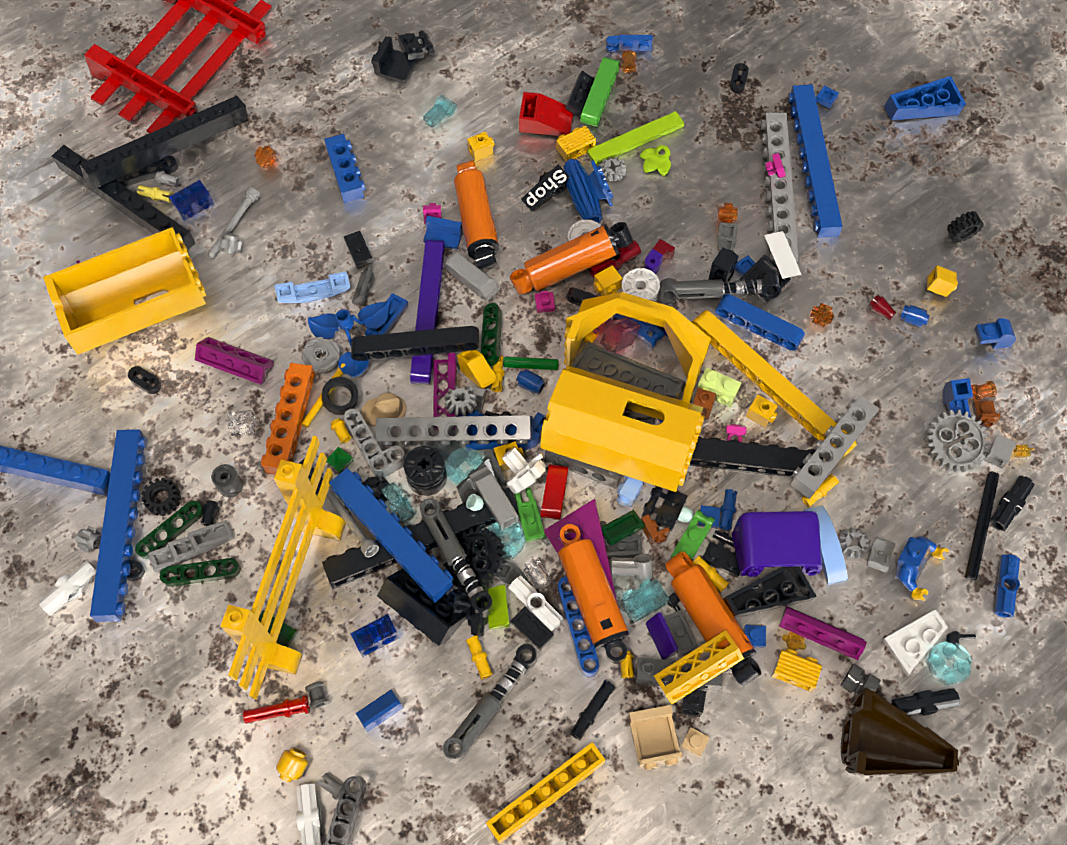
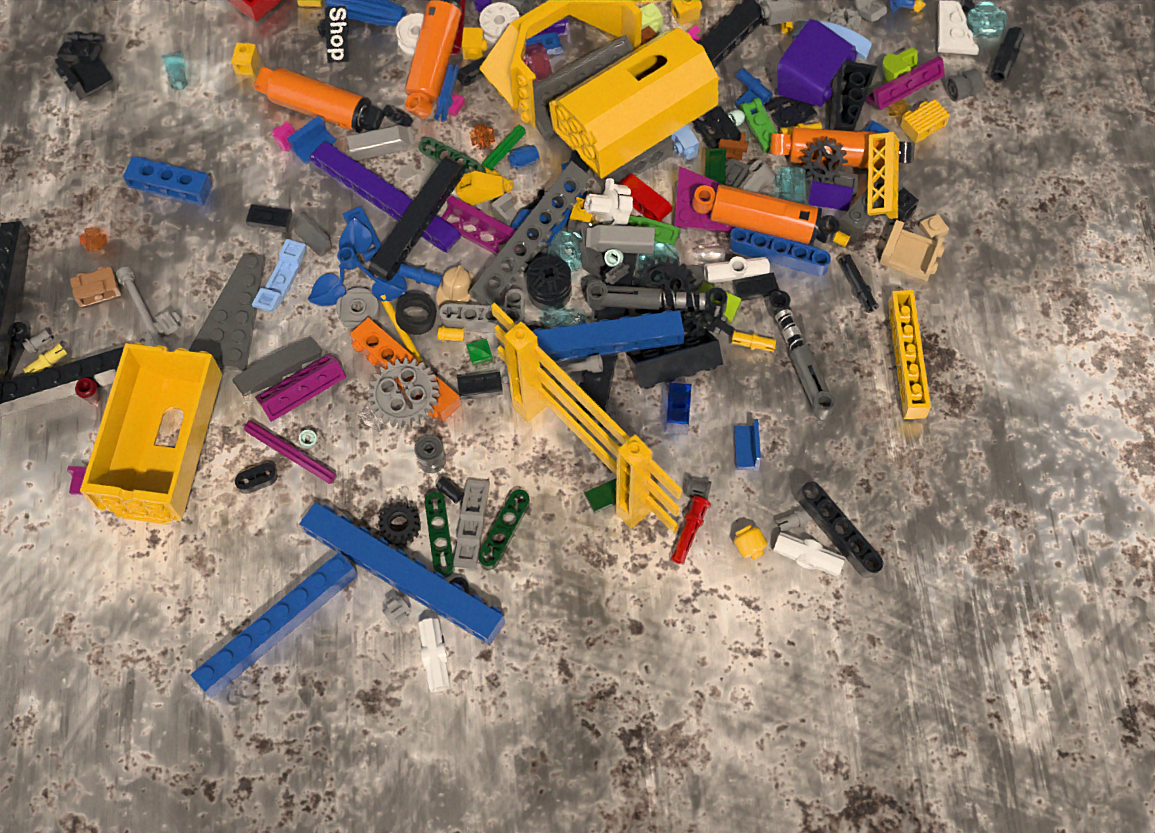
camera: 55 degrees left, 0 degrees up
clear blue brick [169,180,214,221] -> none
light grey gear [444,385,477,417] -> none
dark brown cone [841,688,959,777] -> none
none -> medium nougat brick [70,266,122,308]
none -> dark red cone [75,378,100,405]
none -> dark grey wing [188,254,266,371]
none -> dark grey slope [232,337,322,397]
none -> magenta axle [244,420,337,484]
none -> light aqua hinge [299,430,317,449]
none -> light grey gear [368,358,440,429]
none -> black gear [383,105,413,127]
none -> blue pin [398,263,443,288]
none -> blue pin [434,64,459,122]
none -> clear orange gear [470,124,495,150]
none -> dark grey axle [605,262,629,284]
none -> black gear [802,136,848,183]
none -> lime brick [883,47,918,83]

